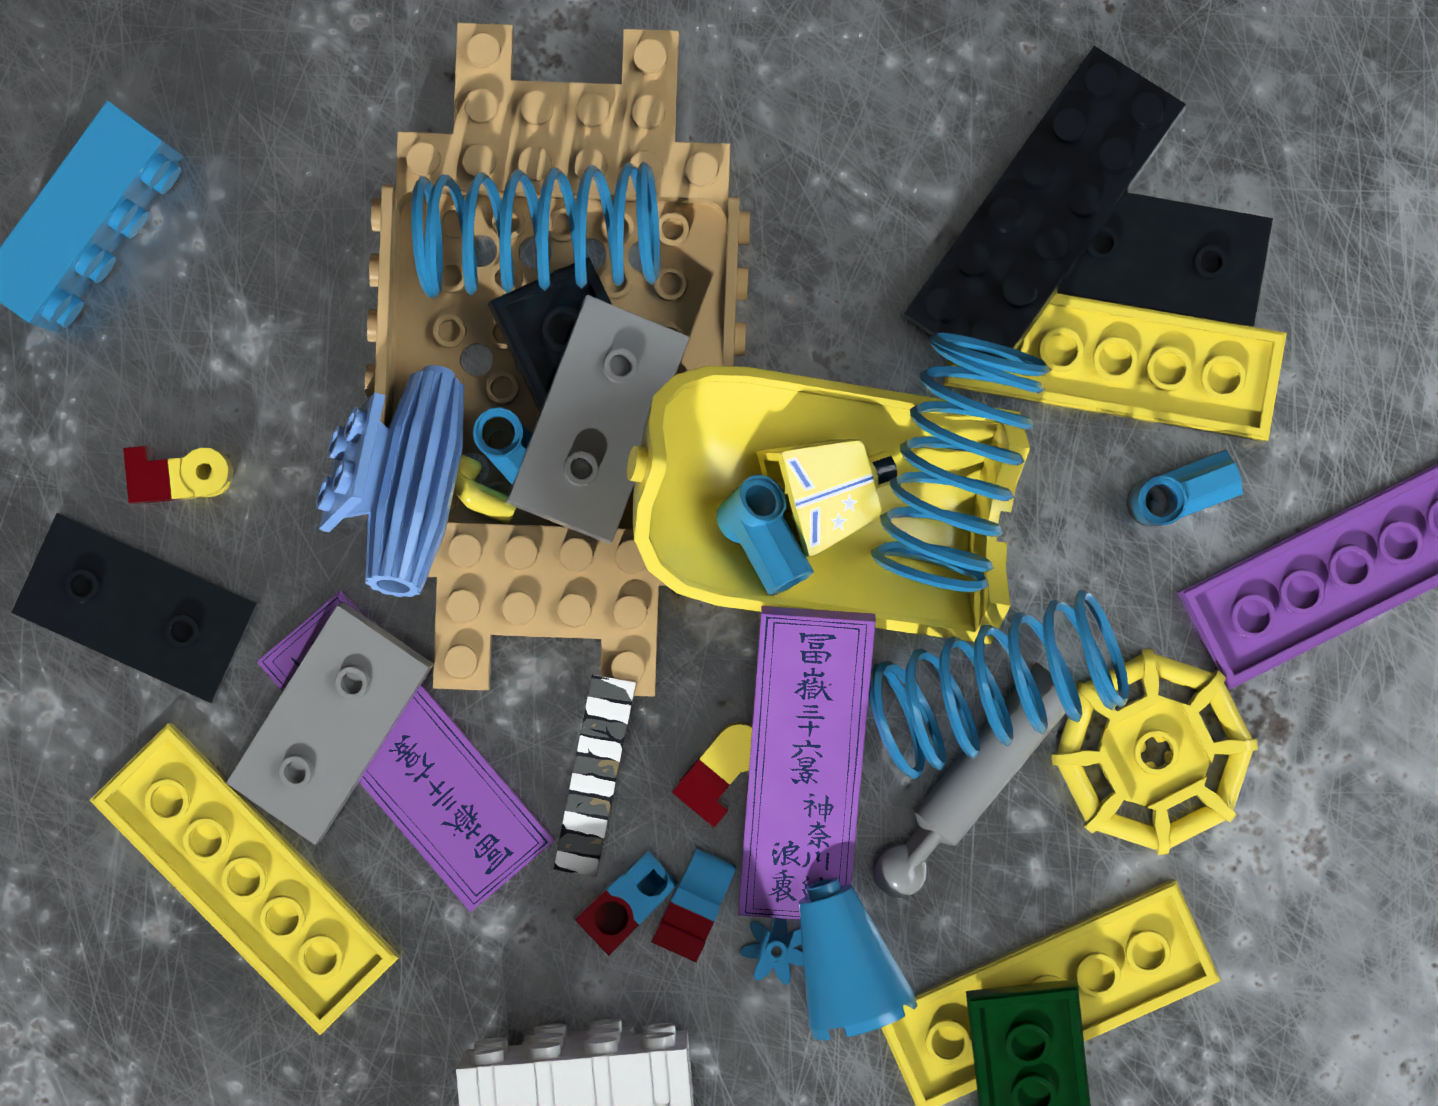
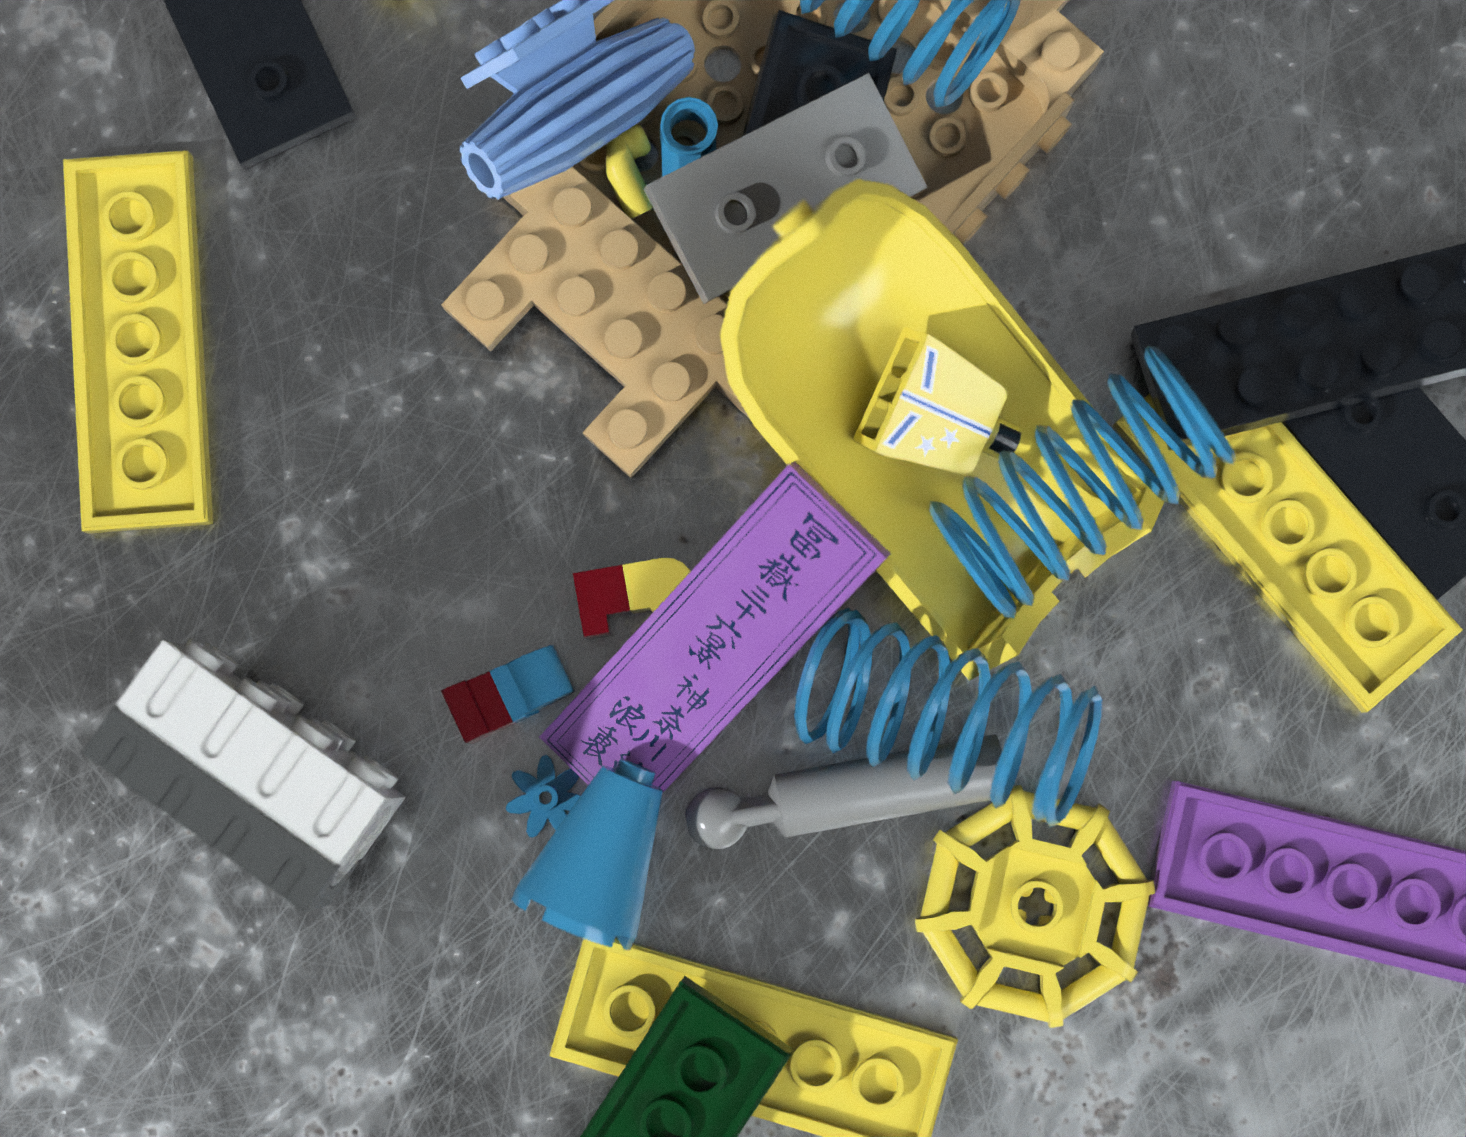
camera: 45 degrees right, 5 degrees down
light grey plate [226,602,434,845] -> none
medium lavender tile [257,590,555,912] -> none
sticker [553,674,636,877] -> none
leg [573,850,678,956] -> none
dark azure piece [716,475,814,596] -> none
dark azure piece [1127,450,1244,527] -> none

